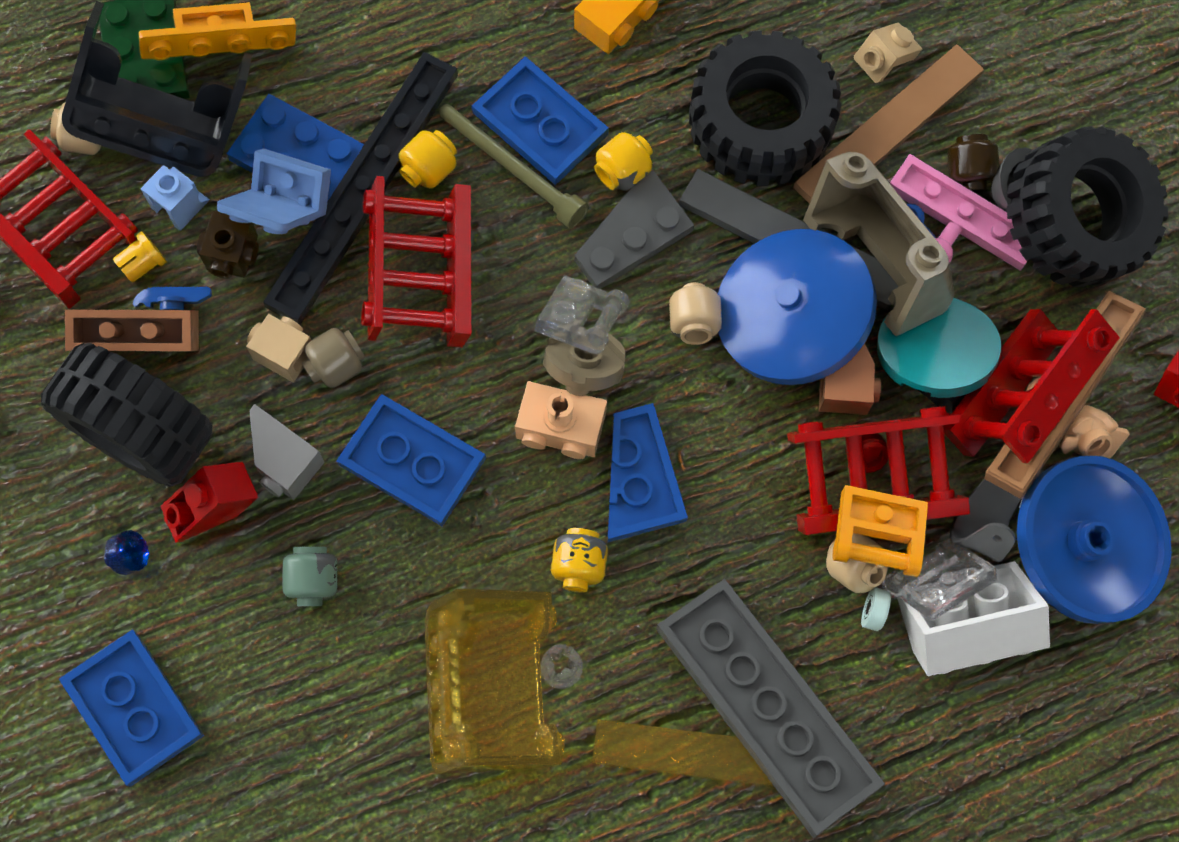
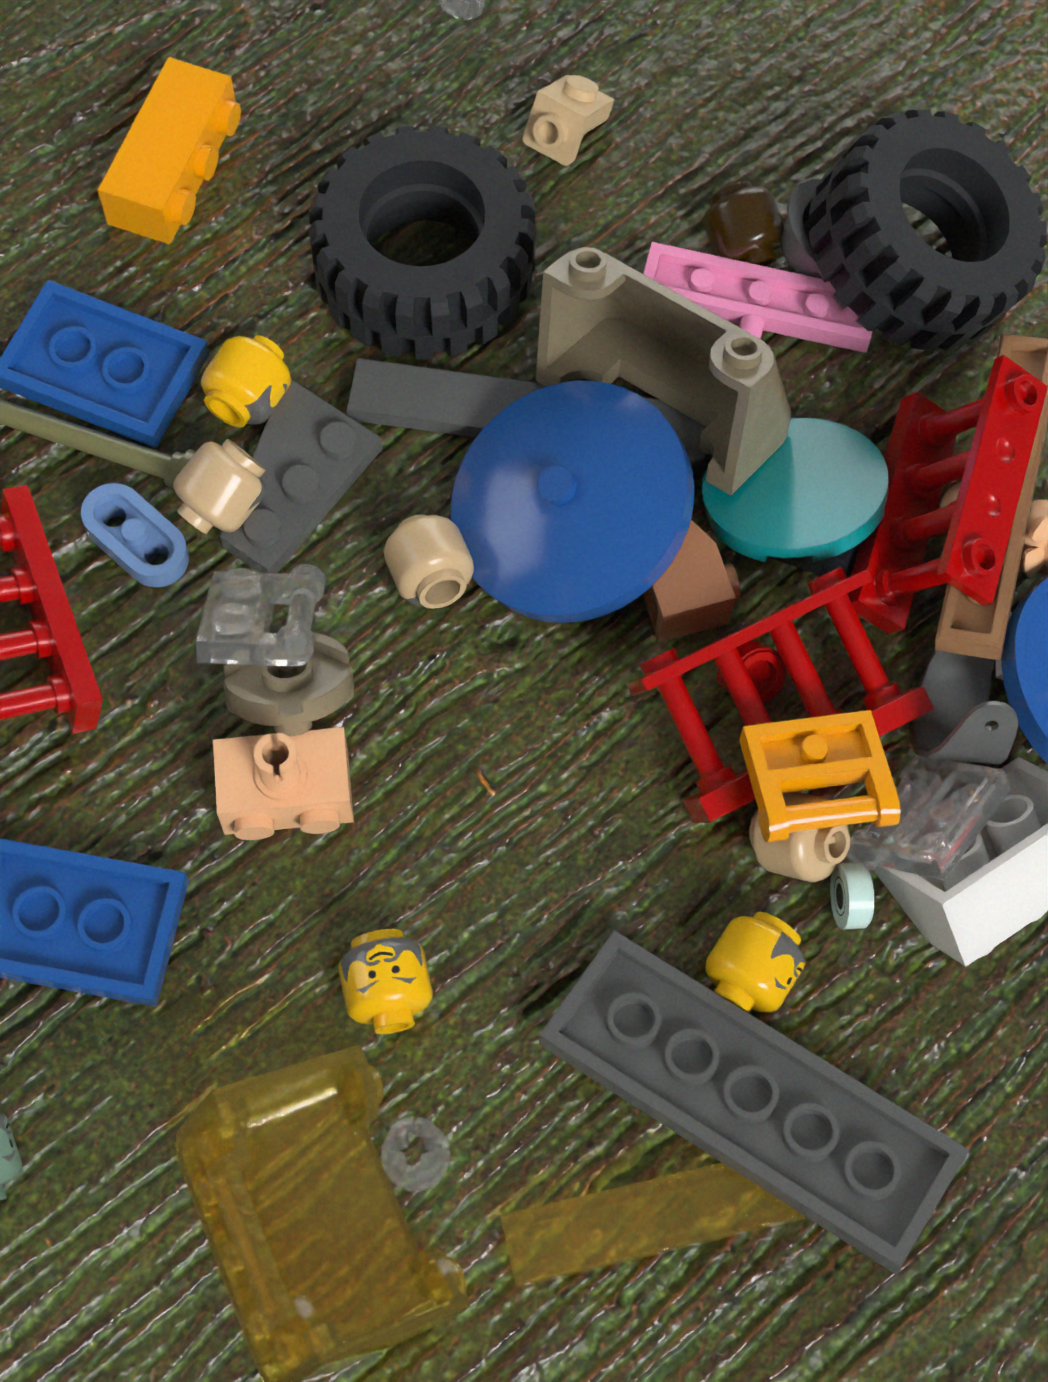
camera: 20 degrees left, 5 degrees down
blue wing [607,403,688,543] -> none
medium nougat tile [793,44,984,204] -> none
none -> medium blue plate [81,483,189,587]
none -> tan head [173,439,266,534]
none -> yellow head [705,912,805,1013]

